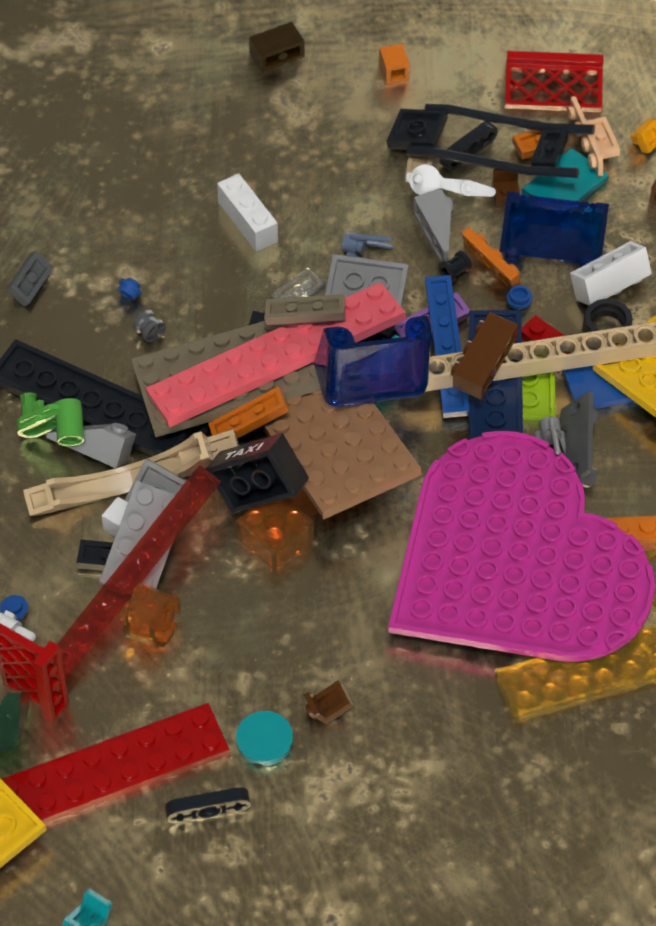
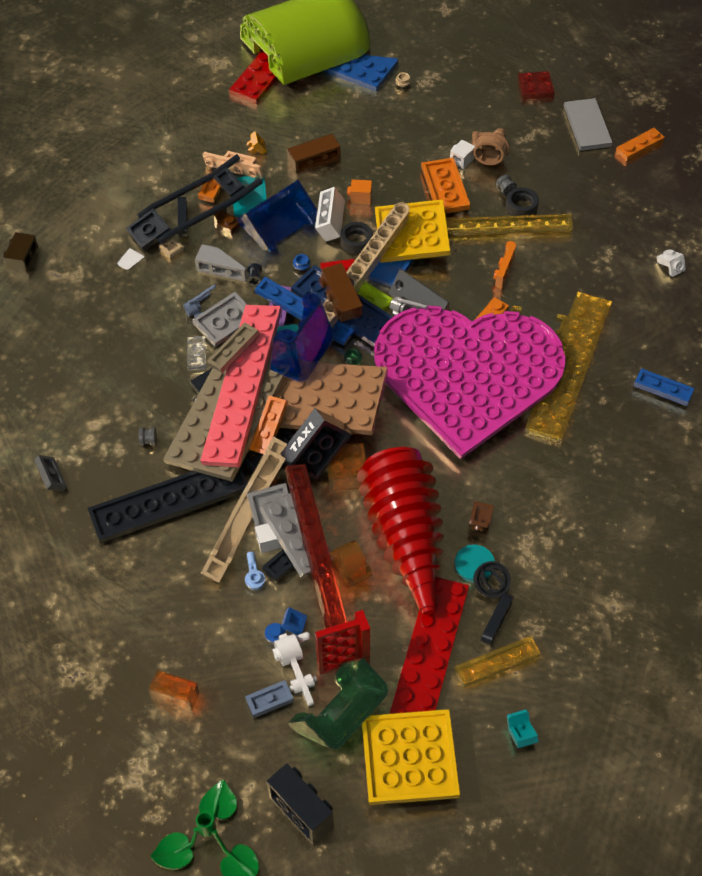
camera: 50 degrees left, 0 degrees up
bright green piece [17,393,84,446] -> none
light grey slope [46,423,136,468] -> none
blue plate [117,278,142,301] -> none
white brick [217,173,278,252] -> none
orange brick [379,43,410,85] -> none
white piece [406,164,496,197] -> none
orange plate [461,227,521,290] -> none
red fence [505,50,604,112] -> none
none -> white sticker [117,248,144,270]
none -> light blue plate [245,551,265,590]
none -> blue plate [281,607,307,635]
none -> clear green plate [344,348,362,365]
none -> red cone [357,447,444,615]
none -> clear yellow plate [454,636,541,688]
none -> black piece [473,561,511,599]

